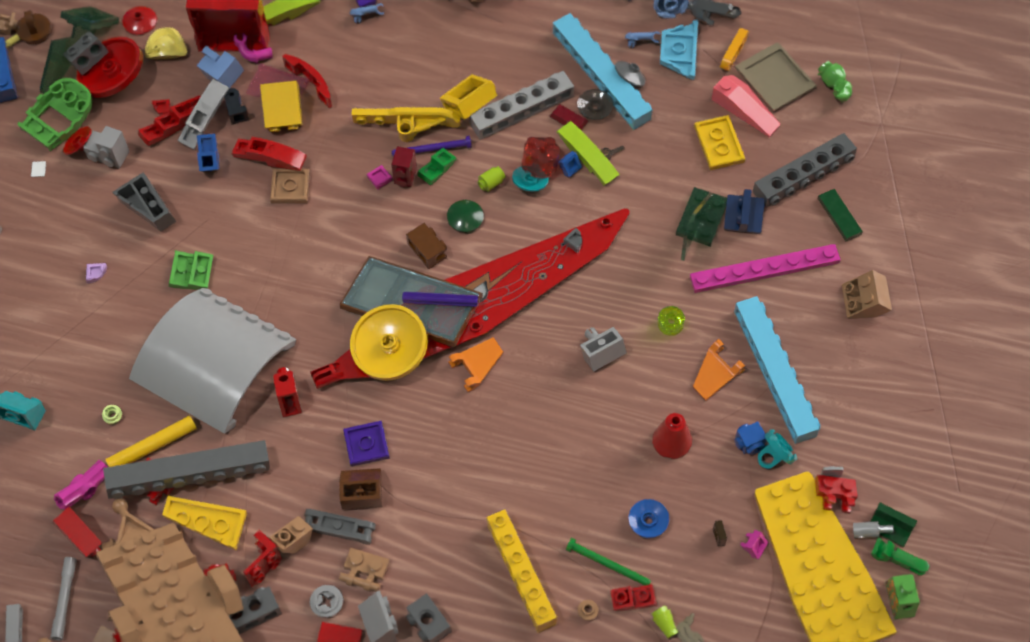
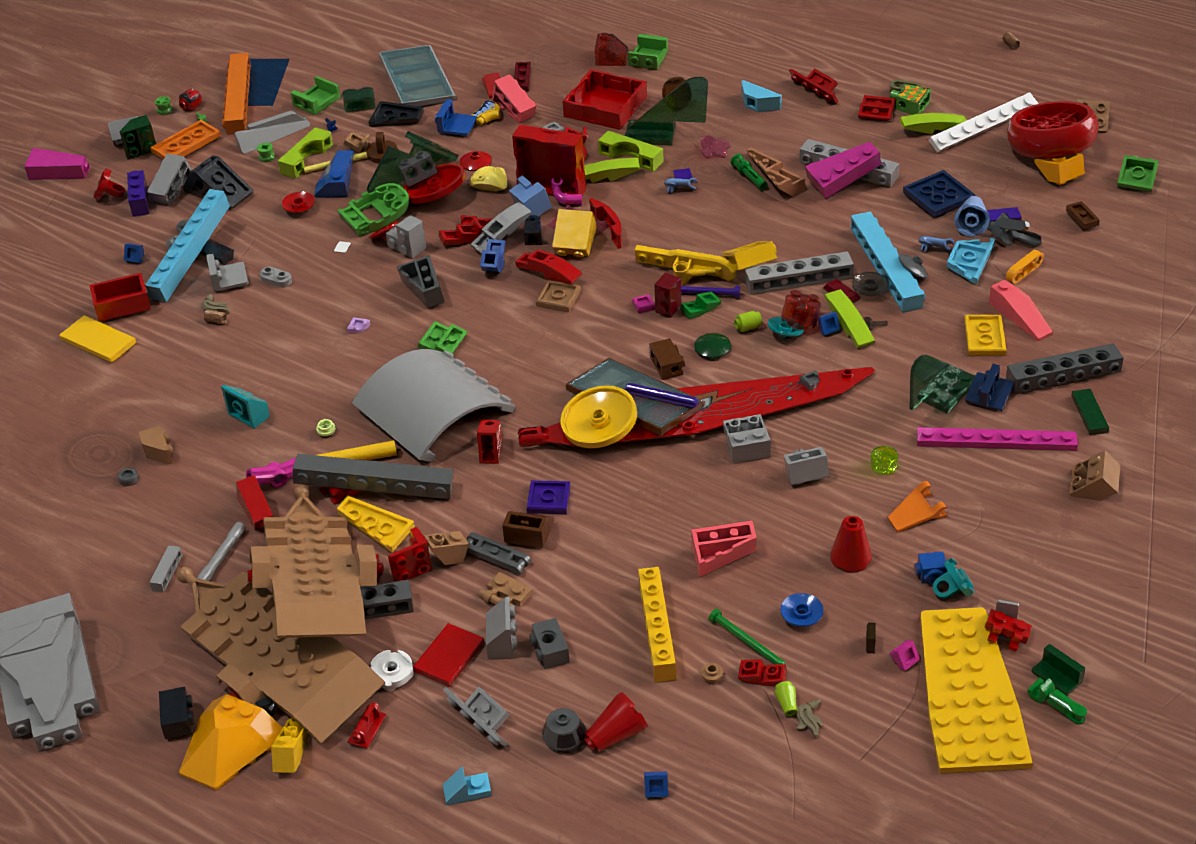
camera: 20 degrees right, 20 degrees down
light grey gear [310,585,343,618] -> none
orange flag [448,337,503,392] -> none
medium azure brick [734,296,820,444] -> none
dark tan piece [735,42,817,112] -> none
bright green animal [817,61,853,103] -> none
light grey piece [853,522,894,538] -> none
bright green torso [885,574,919,620] -> none
none -> coral wedge [691,521,757,577]
none -> light grey slope [723,414,771,464]

